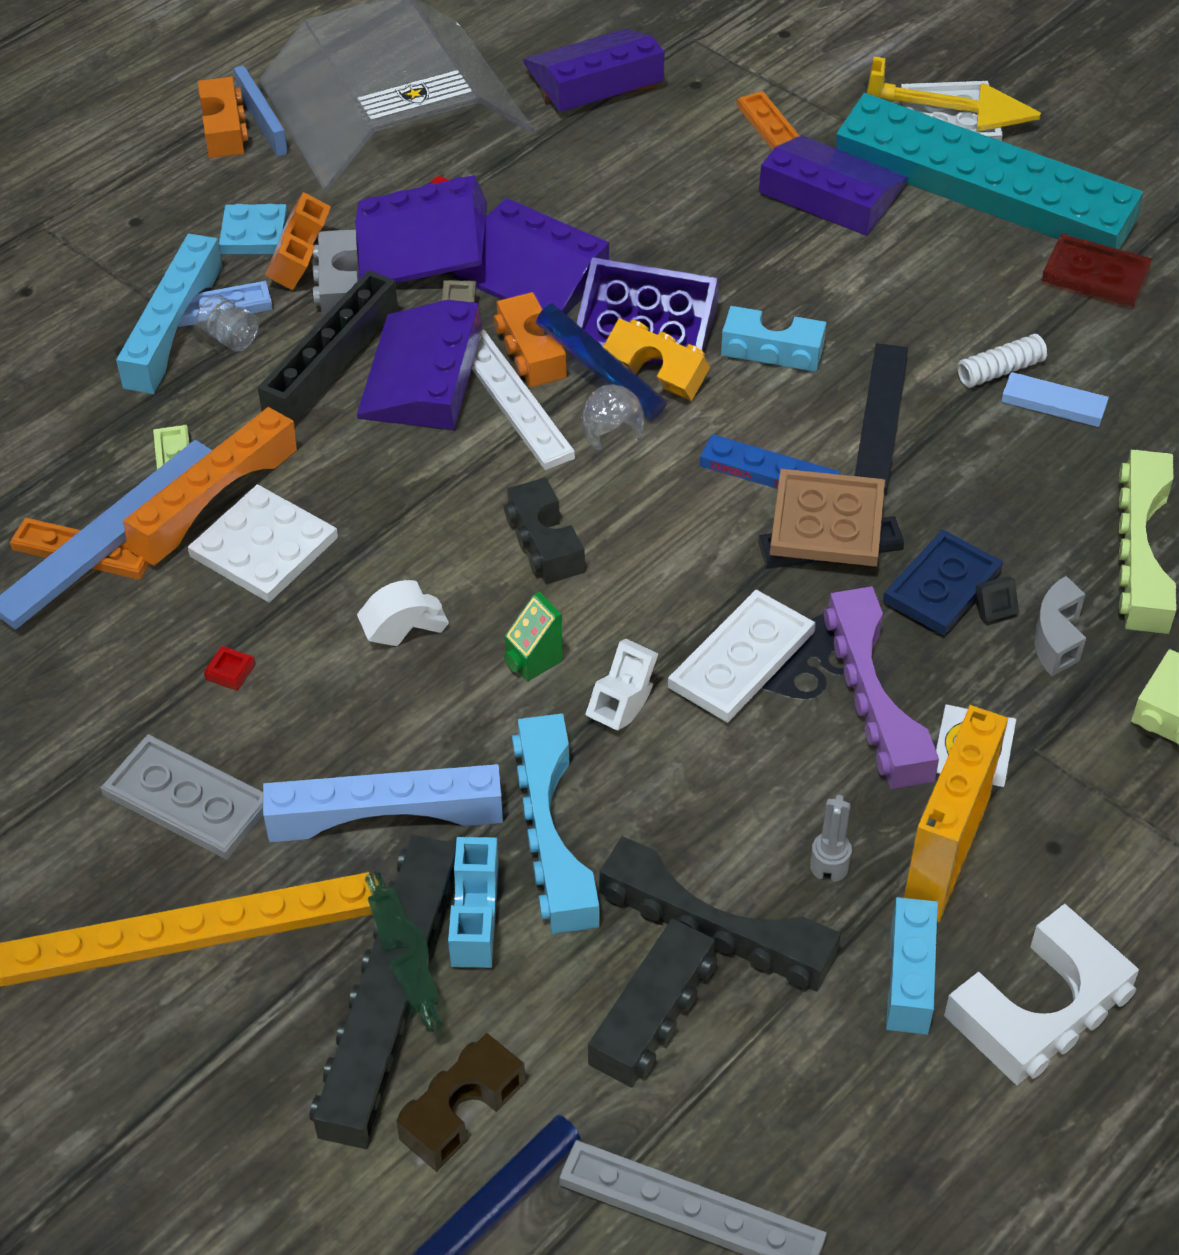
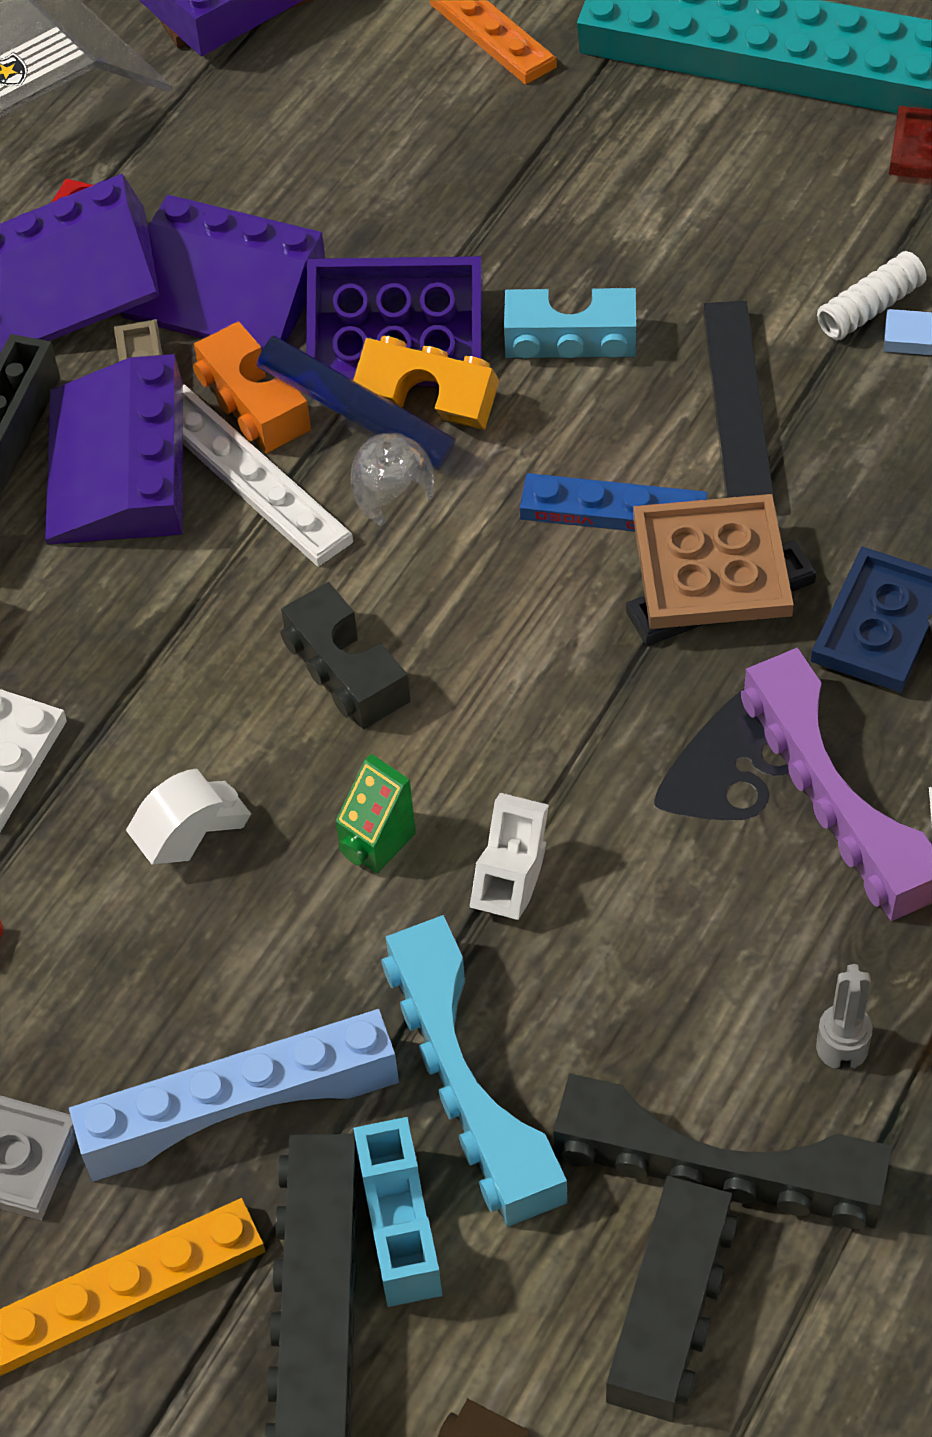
camera: 10 degrees left, 5 degrees up
clear green piece [365,871,444,1032] -> none
white plate [668,590,815,723] -> none
dark purple slope [759,135,908,236] -> none

